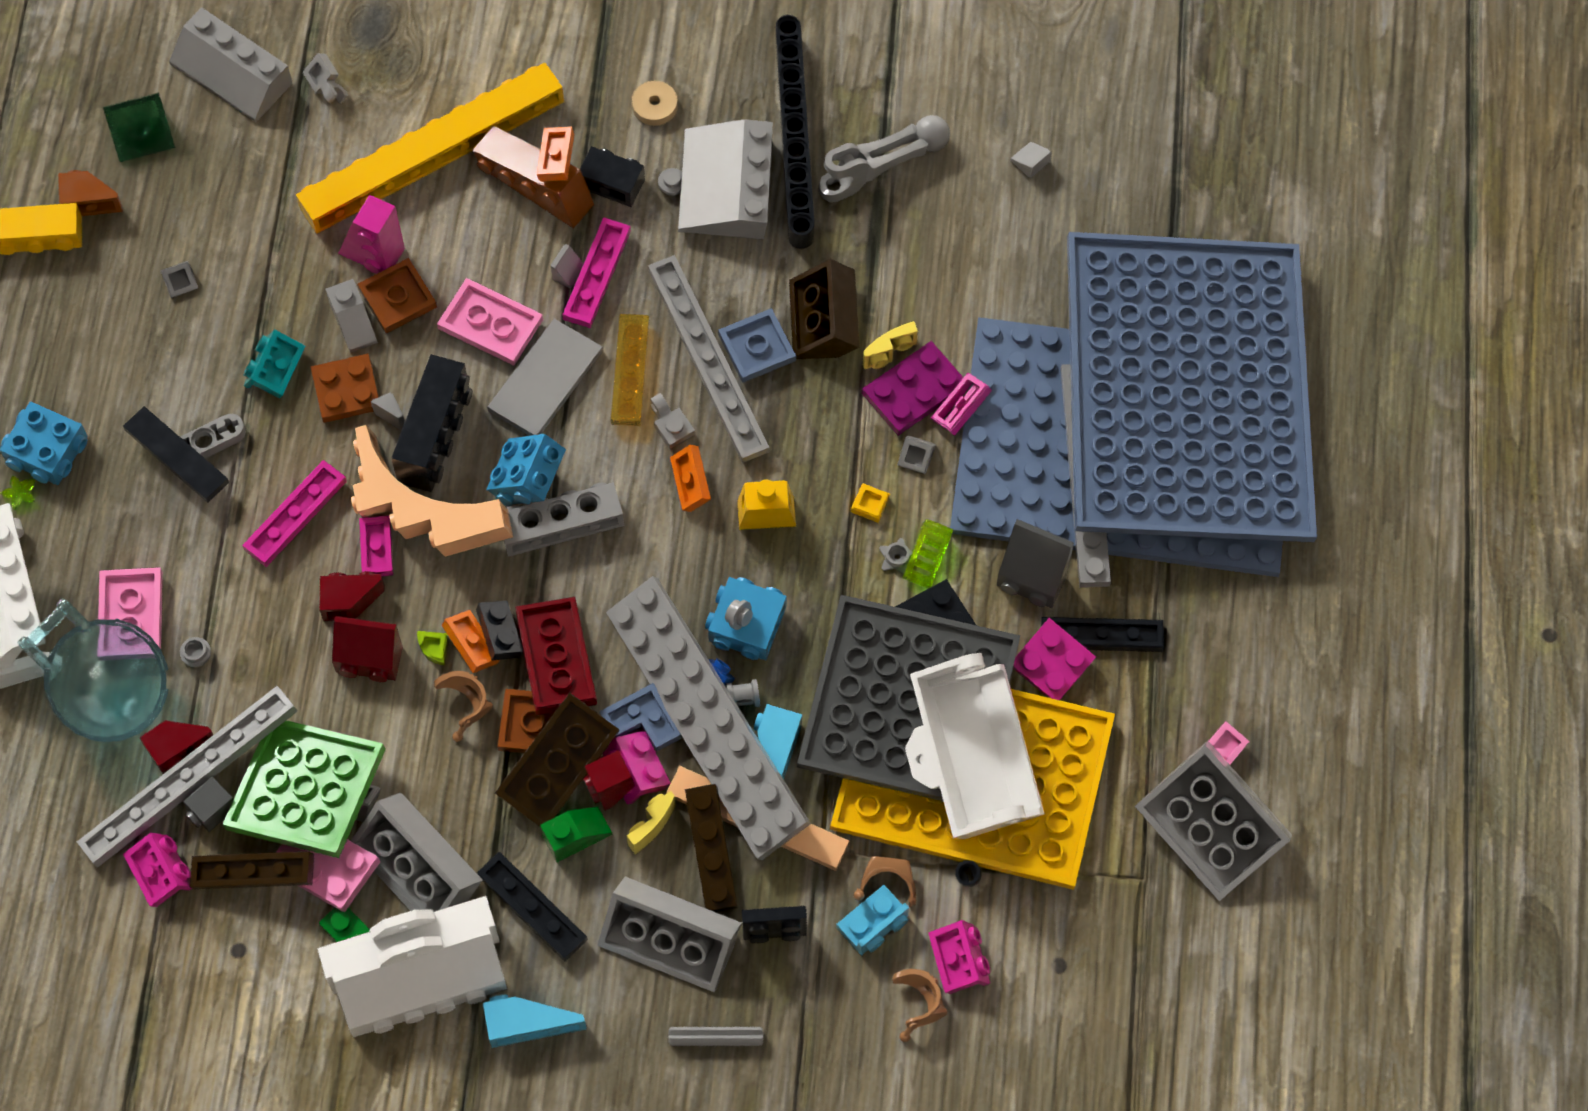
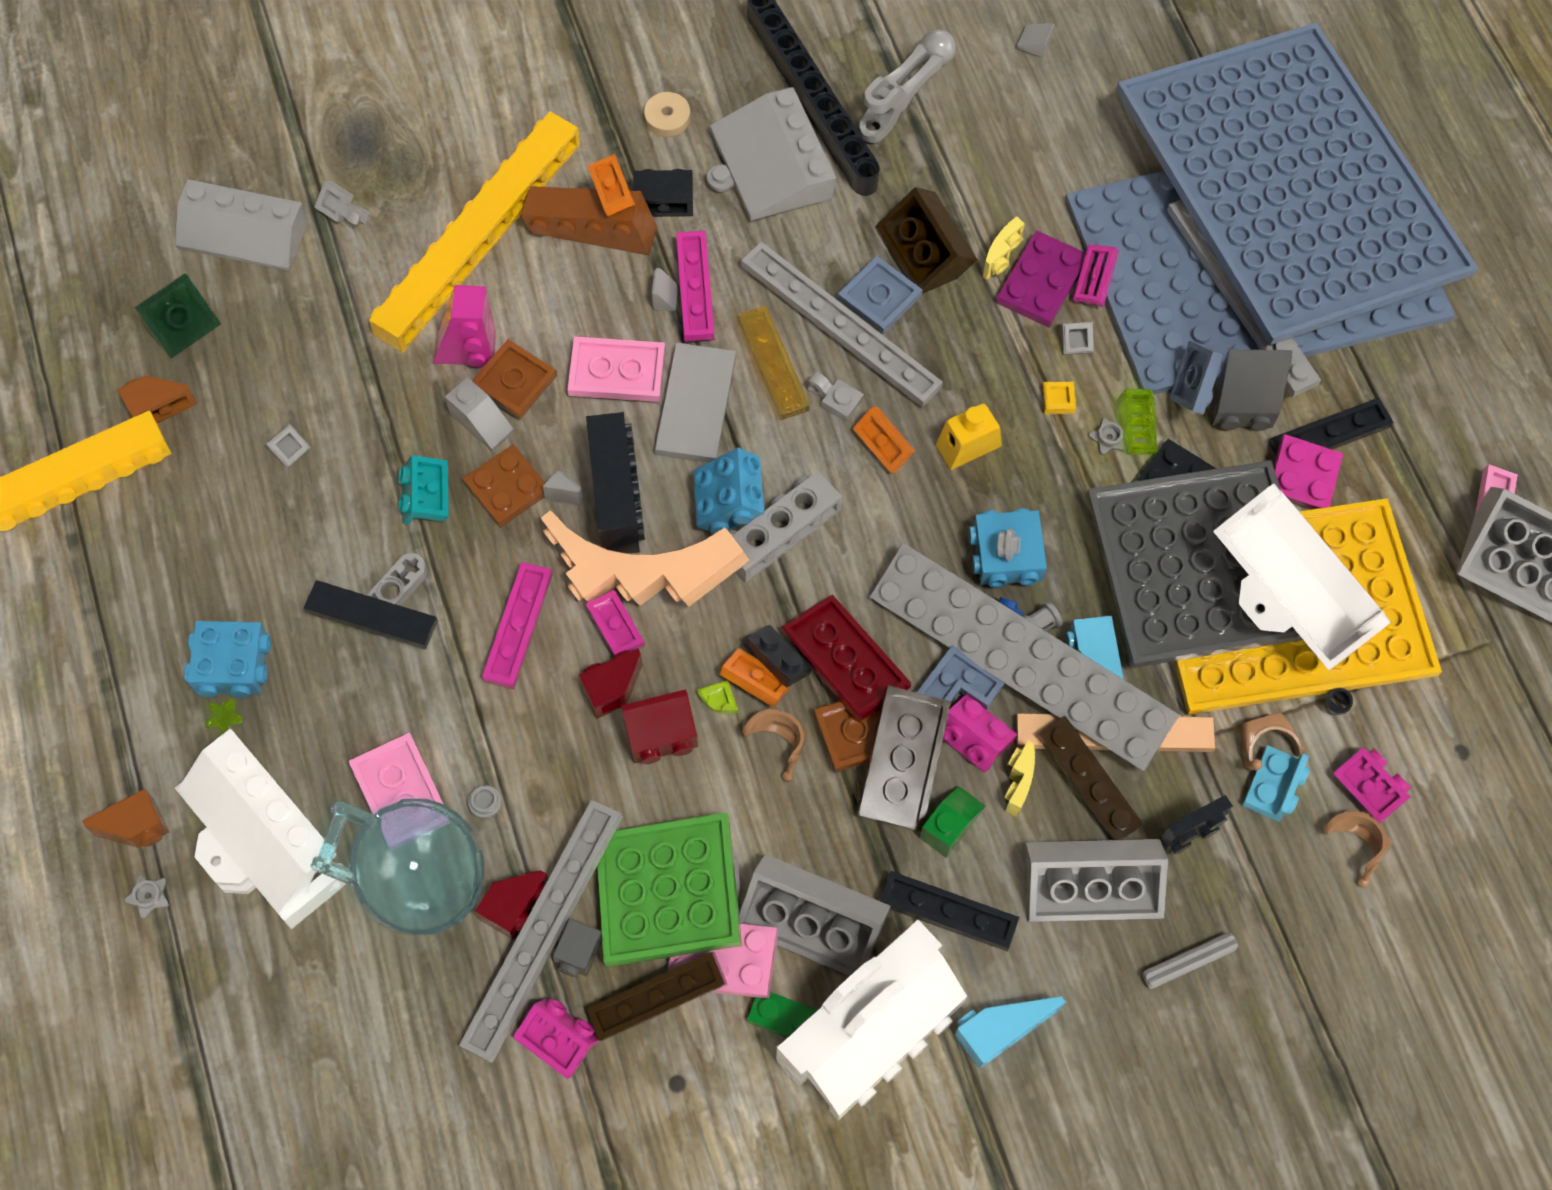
camera: 25 degrees left, 0 degrees up
dark red slope [583,750,635,811] -> none
none -> sand blue plate [1169,341,1224,414]

